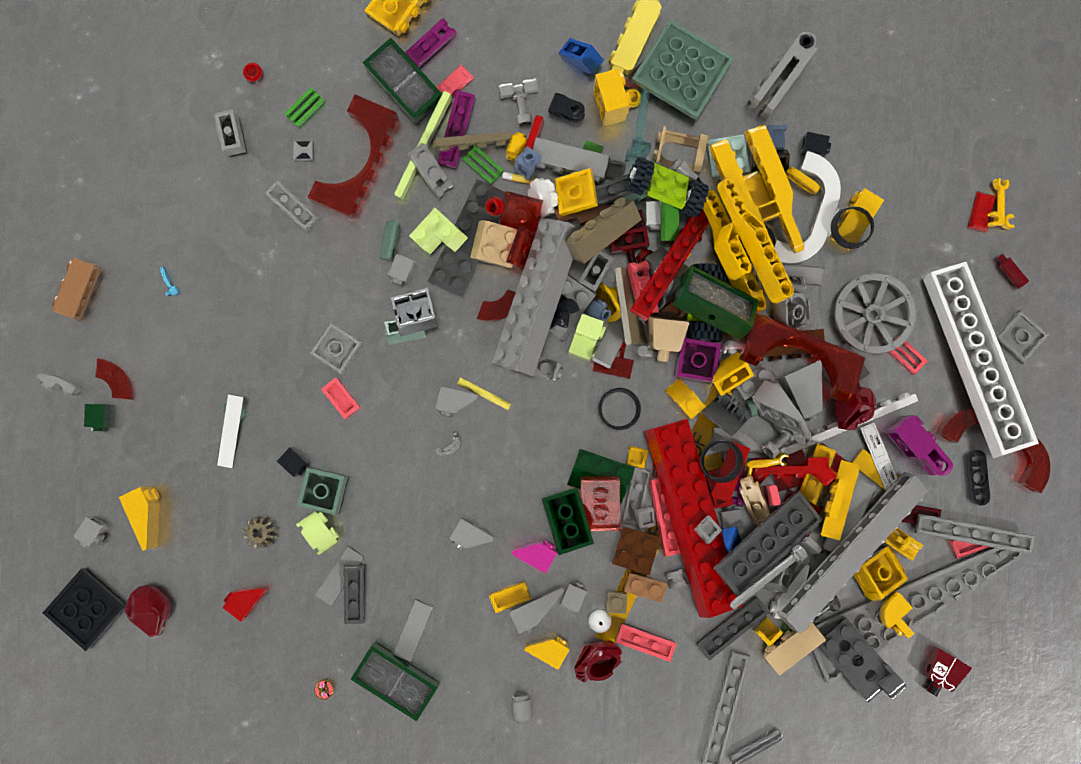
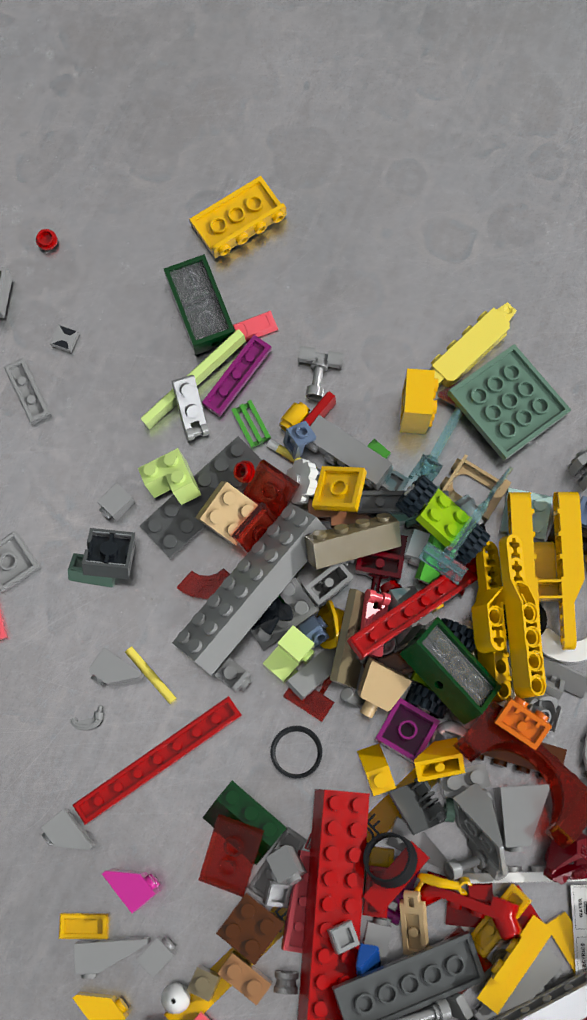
camera: 25 degrees right, 10 degrees down
bright green tile [284,87,325,128] -> none
clear red arch [308,94,399,219] -> none
sand green slope [379,220,400,261] -> none
magenta plate [405,18,457,68] -> none
dark tan plate [432,131,511,152] -> none
dark green slope [542,488,594,555] -> none
black piece [548,93,585,123] -> none
blue slope [559,38,604,75] -> none
yellow plate [625,88,641,108] -> none
yellow tile [626,446,649,469] -> none
coral tile [762,484,781,506] -> none
none -> red tile [72,696,242,825]
none -> light grey brick [266,845,307,886]
none -> clear light blue piece [418,467,513,585]
none -> orange bracket [494,696,552,750]

